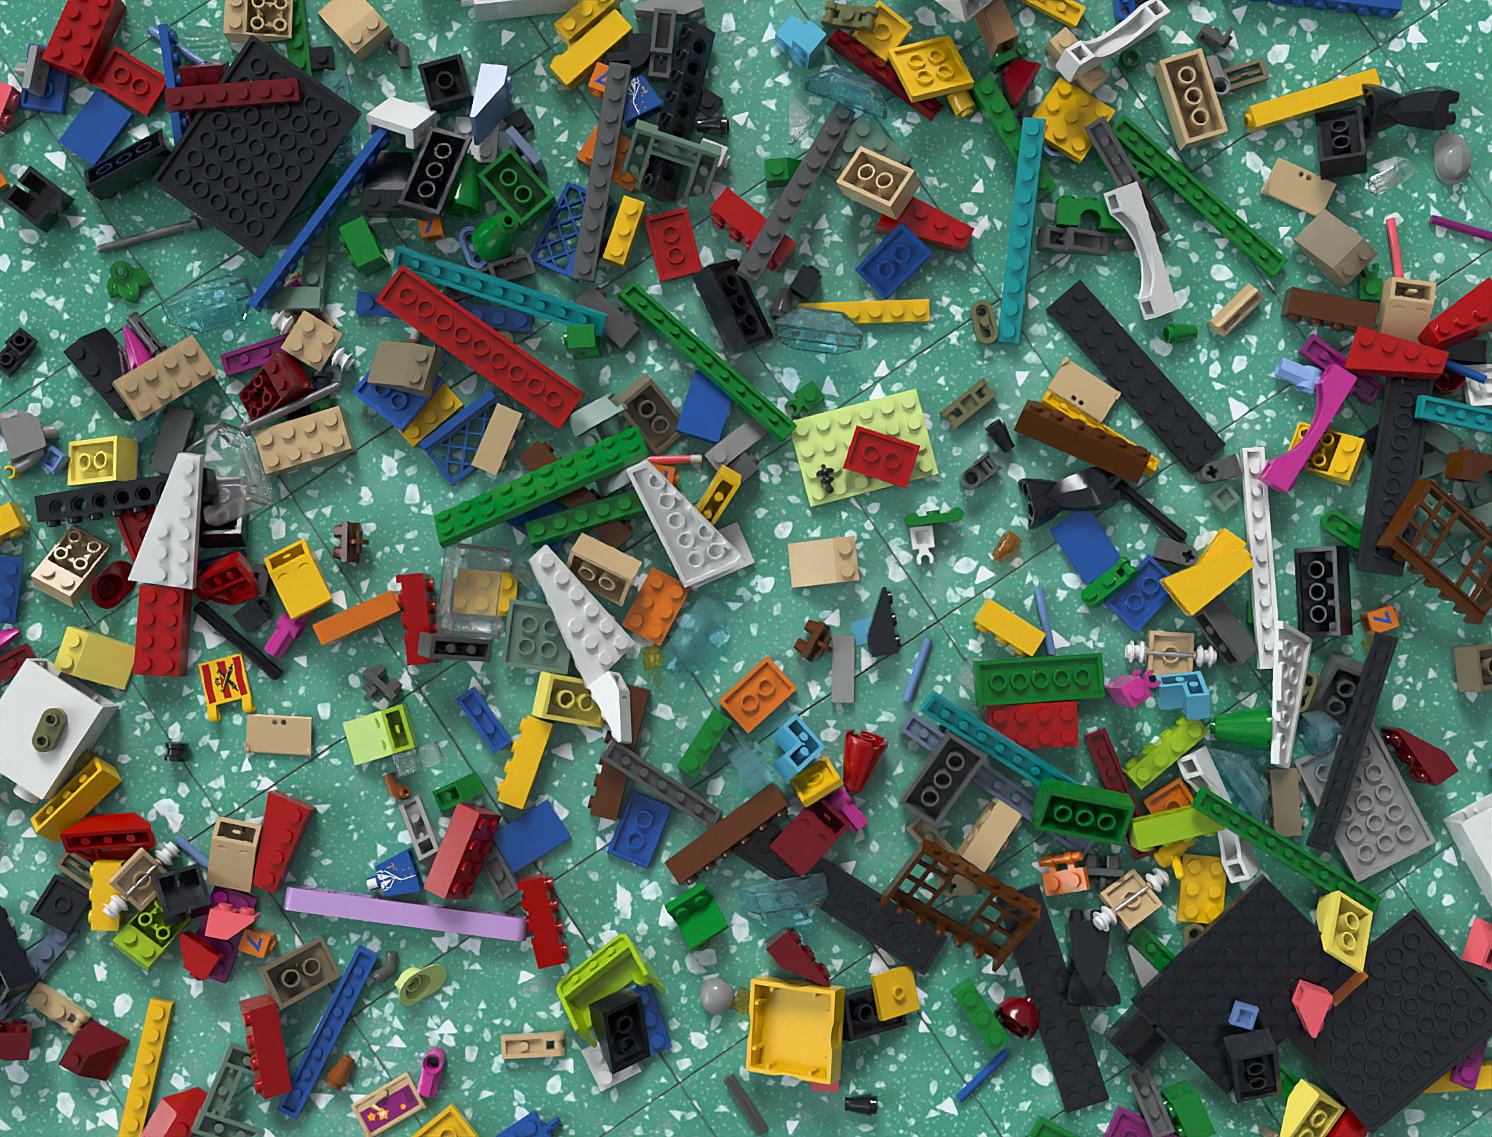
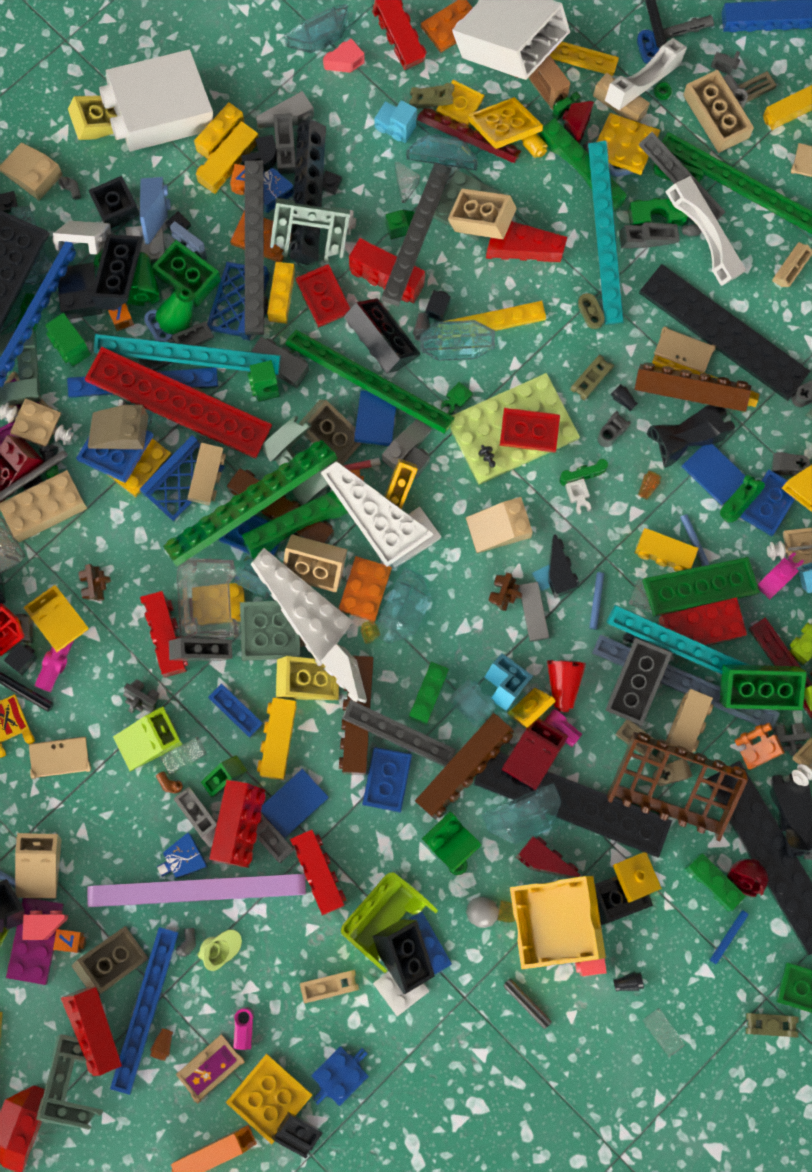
camera: 10 degrees left, 10 degrees down
red slope [179,929,226,981] -> none
red wedge [253,790,316,893] -> none
orange slope [312,590,404,646] -> none
black cone [696,115,729,137] -> none
orange plate [718,656,797,733] -> none
blue tile [855,221,933,300] -> none
black axle [1114,480,1187,543] -> none
green cone [1162,323,1198,345] -> none

